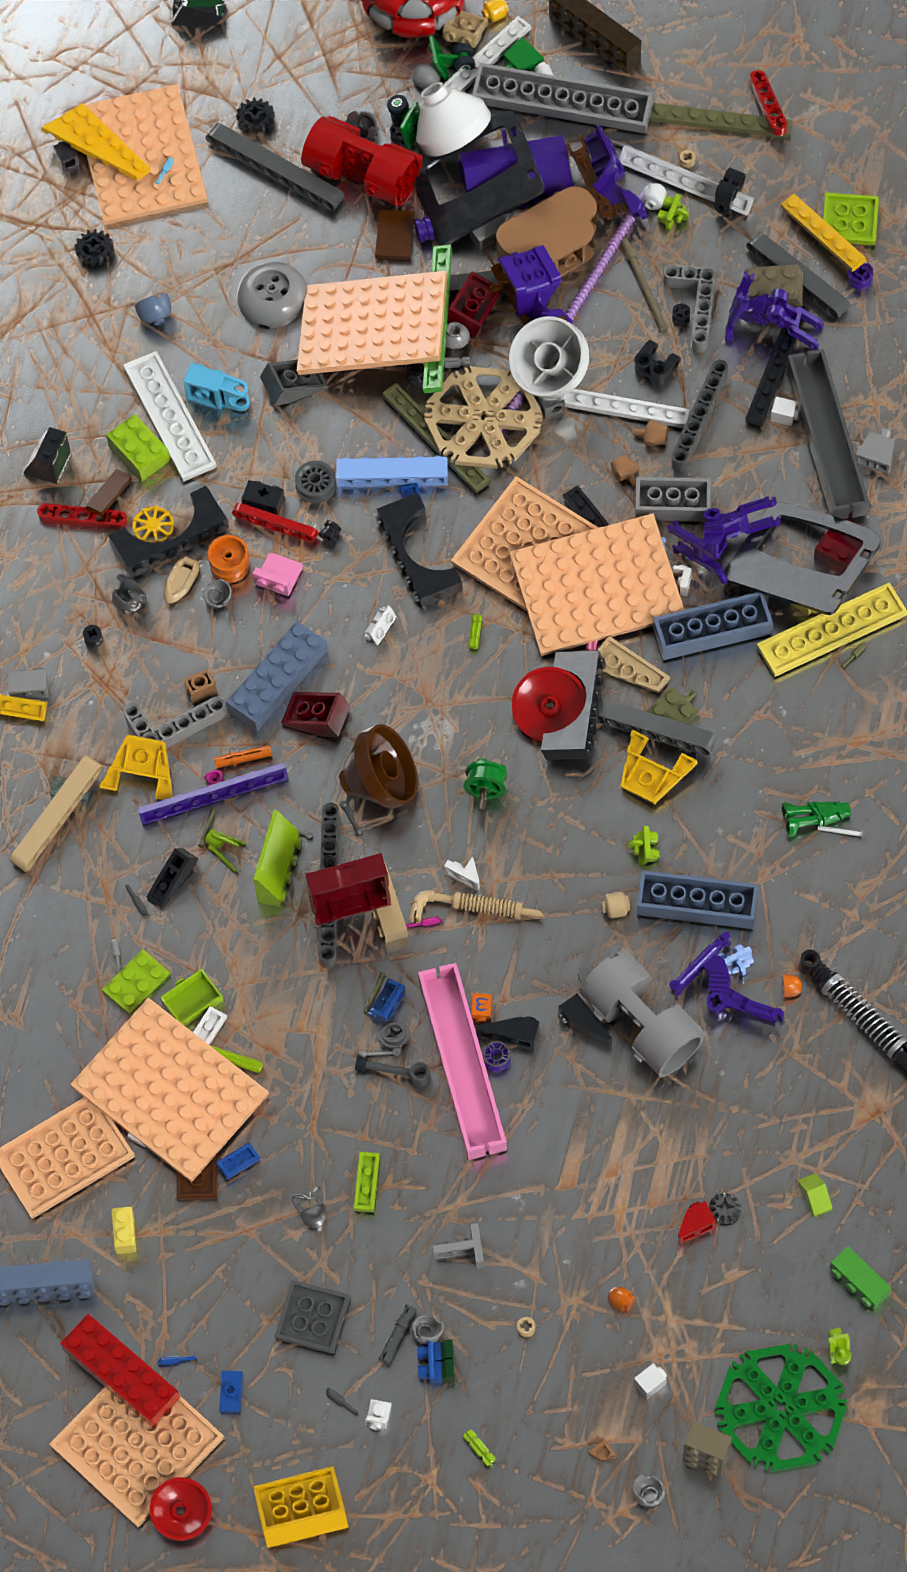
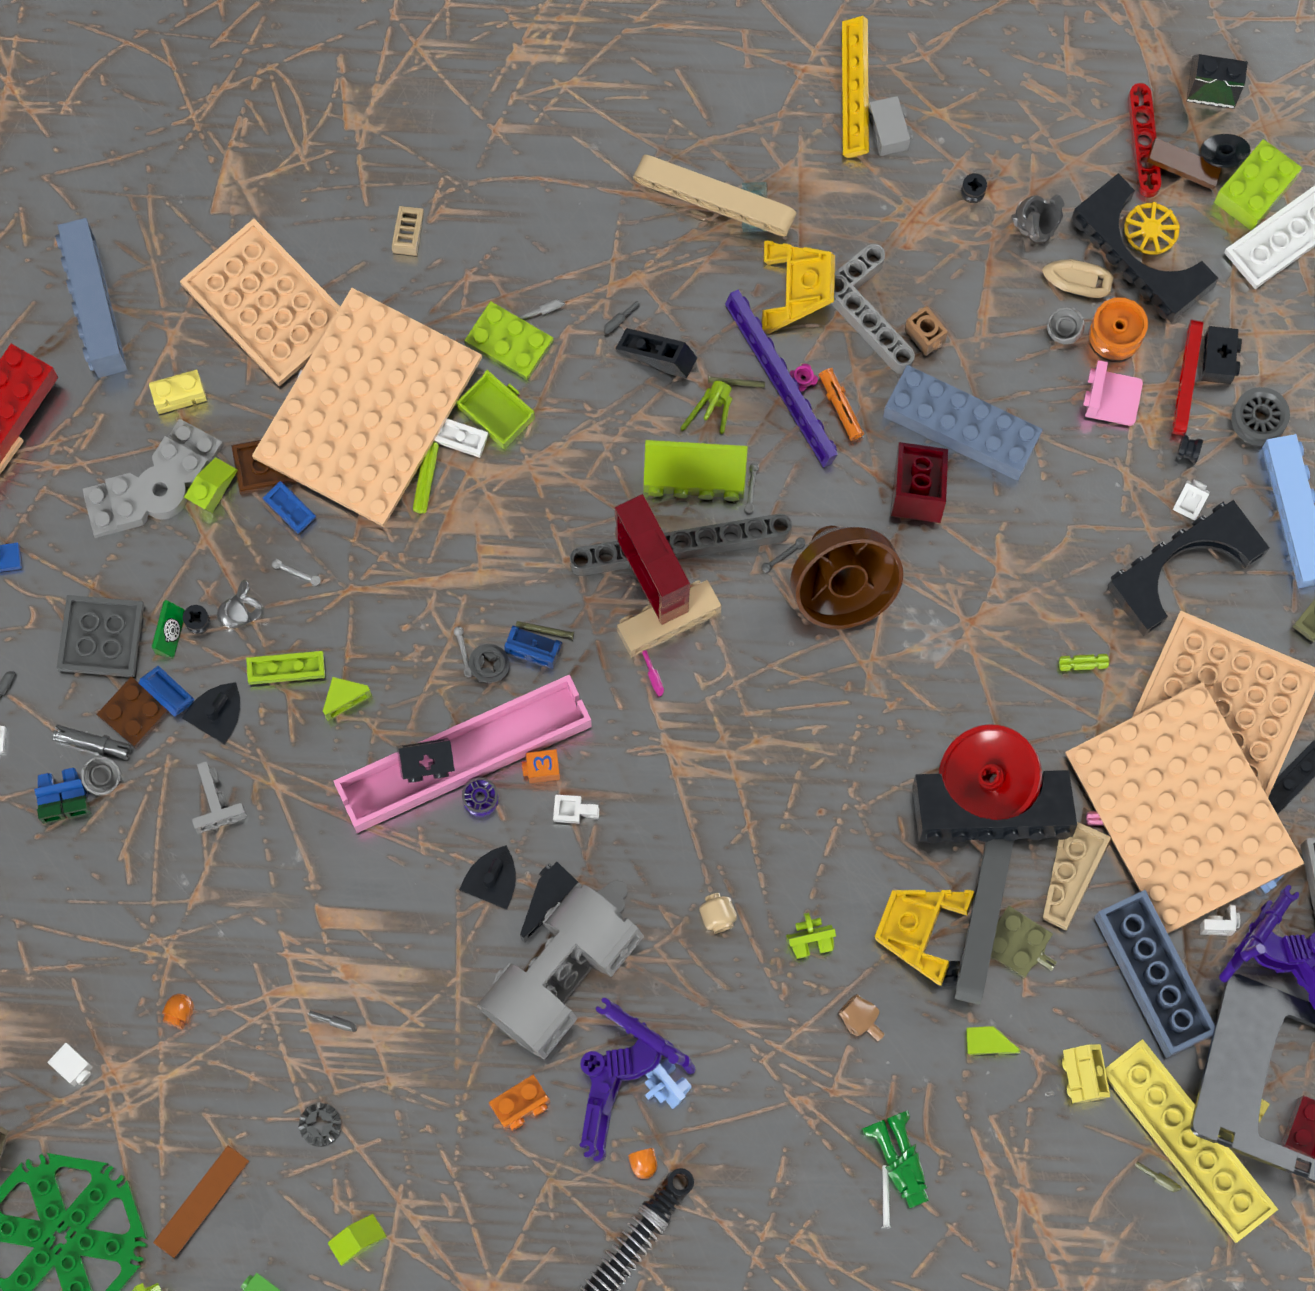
camera: 75 degrees right, 10 degrees up
blue piece [157,1355,197,1365] -> none
dark grey piece [355,1055,431,1087] -> none
white hinge [364,605,397,646] -> none
blue tile [399,483,422,500] -> none
tan piece [408,890,544,923] -> none
white slope [444,857,480,891] -> none
green wheel [463,758,508,811] -> none
black slope [476,1016,540,1049] -> none
tan bush [517,1317,536,1337] -> none
sand blue brick [637,870,758,929] -> none
red slope [677,1201,716,1244] -> none
none -> light grey plate [82,418,223,538]
none -> reddish brown plate [96,677,169,749]
none -> blue tile [139,666,194,717]
none -> green slope [152,600,185,658]
none -> dark orange piece [153,1145,249,1259]
none -> black shield [182,682,240,745]
none -> black wheel [183,605,211,635]
none -> lime slope [184,457,238,513]
none -> light grey hinge [272,559,321,586]
none -> dark grey piece [309,1010,357,1032]
none -> lime slope [323,677,372,721]
none -> tan slope [392,206,424,256]
none -> black brick [396,738,455,783]
none -> black shield [459,845,516,910]
none -> orange bracket [489,1074,550,1131]
none -> white plate [553,795,600,824]
none -> medium nougat piece [838,994,885,1041]
none -> lime slope [967,1026,1021,1055]
none -> light yellow brick [1062,1044,1110,1103]
none -> white bracket [1173,479,1210,520]
none -> black dish [1201,134,1250,168]

